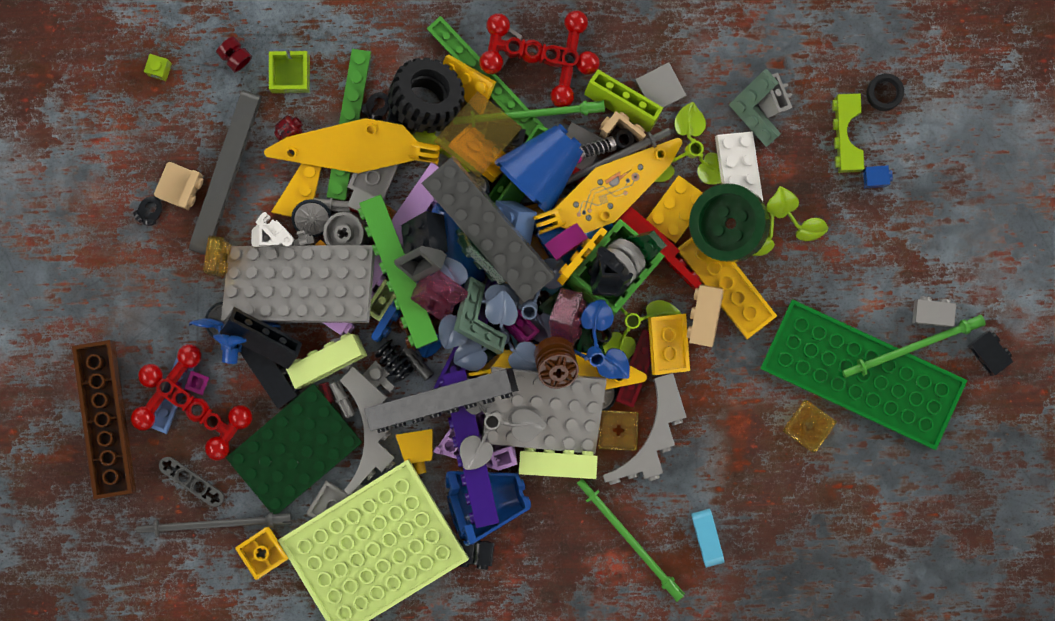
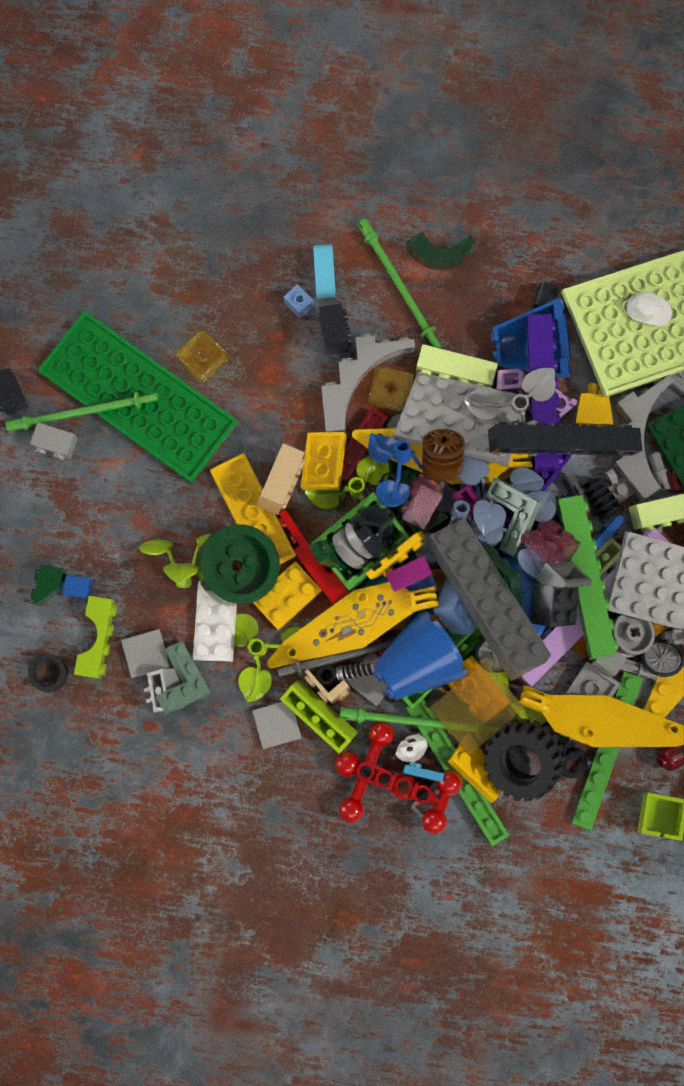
camera: 170 degrees left, 5 degrees down
none -> dark green slope [31,565,67,606]
none -> light grey tile [121,629,171,679]
none -> medium blue brick [284,284,314,319]
none -> black piece [318,303,351,355]
none -> white rock [396,734,428,762]
none -> dark azure wing [402,762,444,782]
none -> clear green arch [406,232,475,270]
none -> white piece [627,292,672,326]

